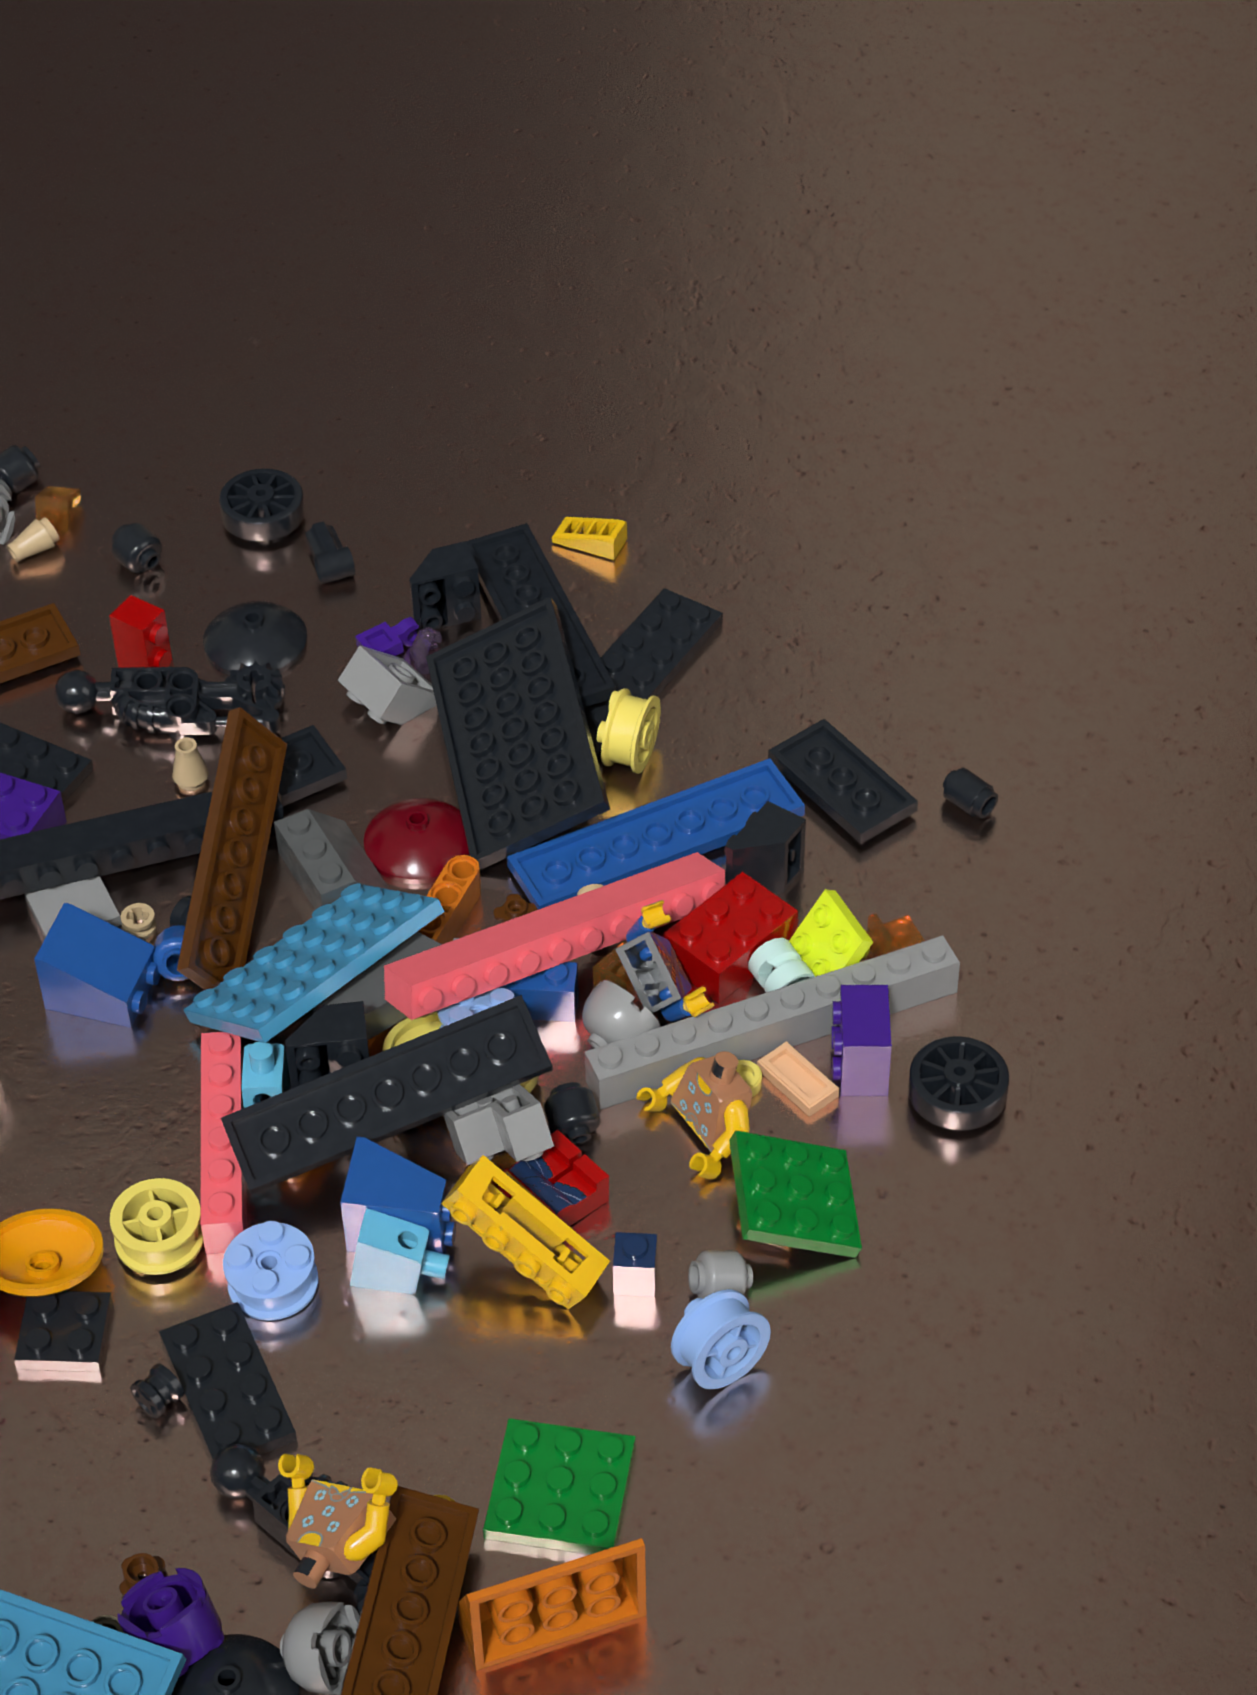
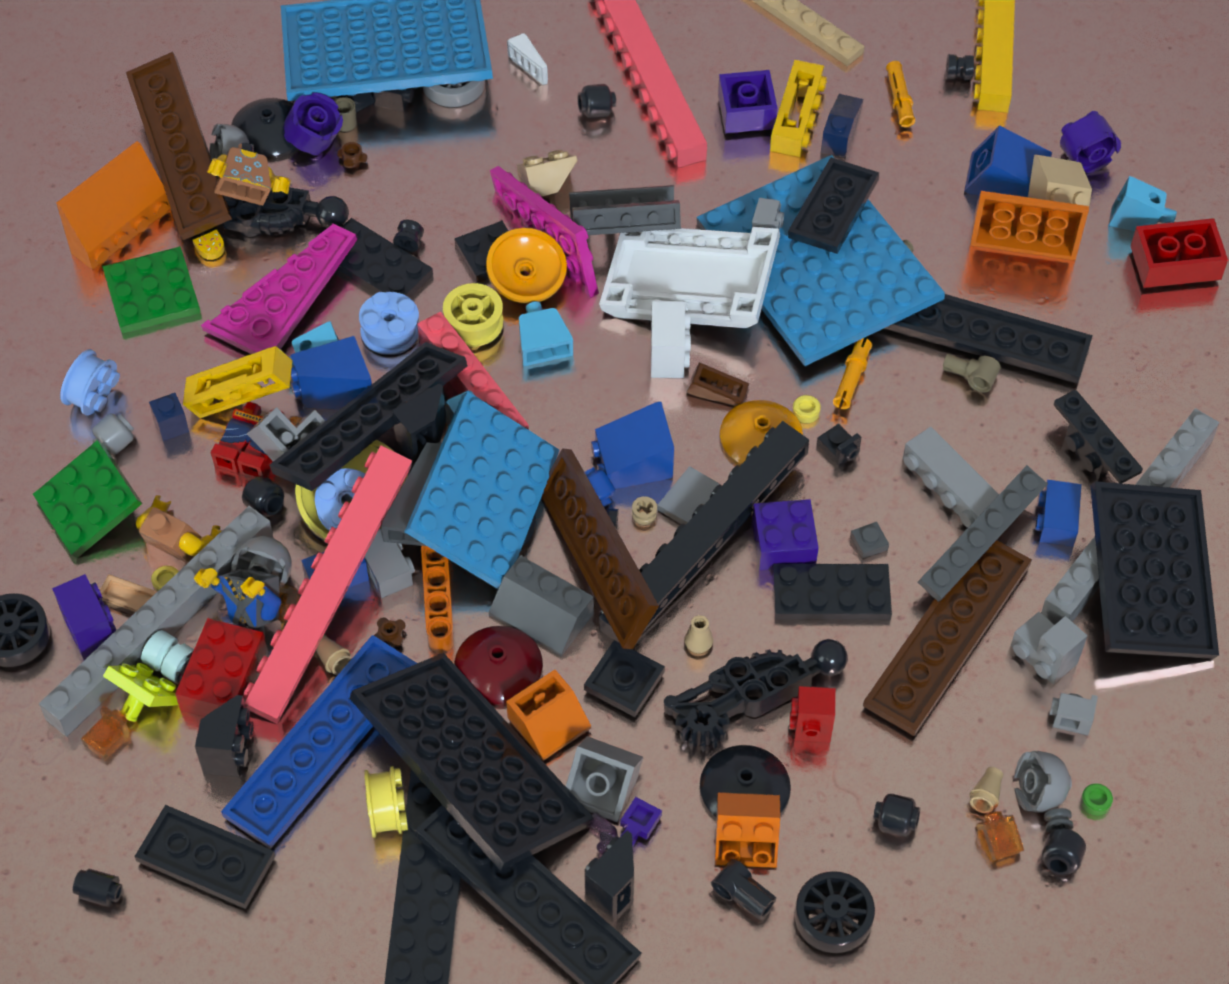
camera: 150 degrees right, 10 degrees up
none -> dark pink wing [201,224,357,354]
none -> orange slope [506,669,591,761]
none -> medium azure torso [519,302,573,367]
none -> orange slope [715,793,780,868]

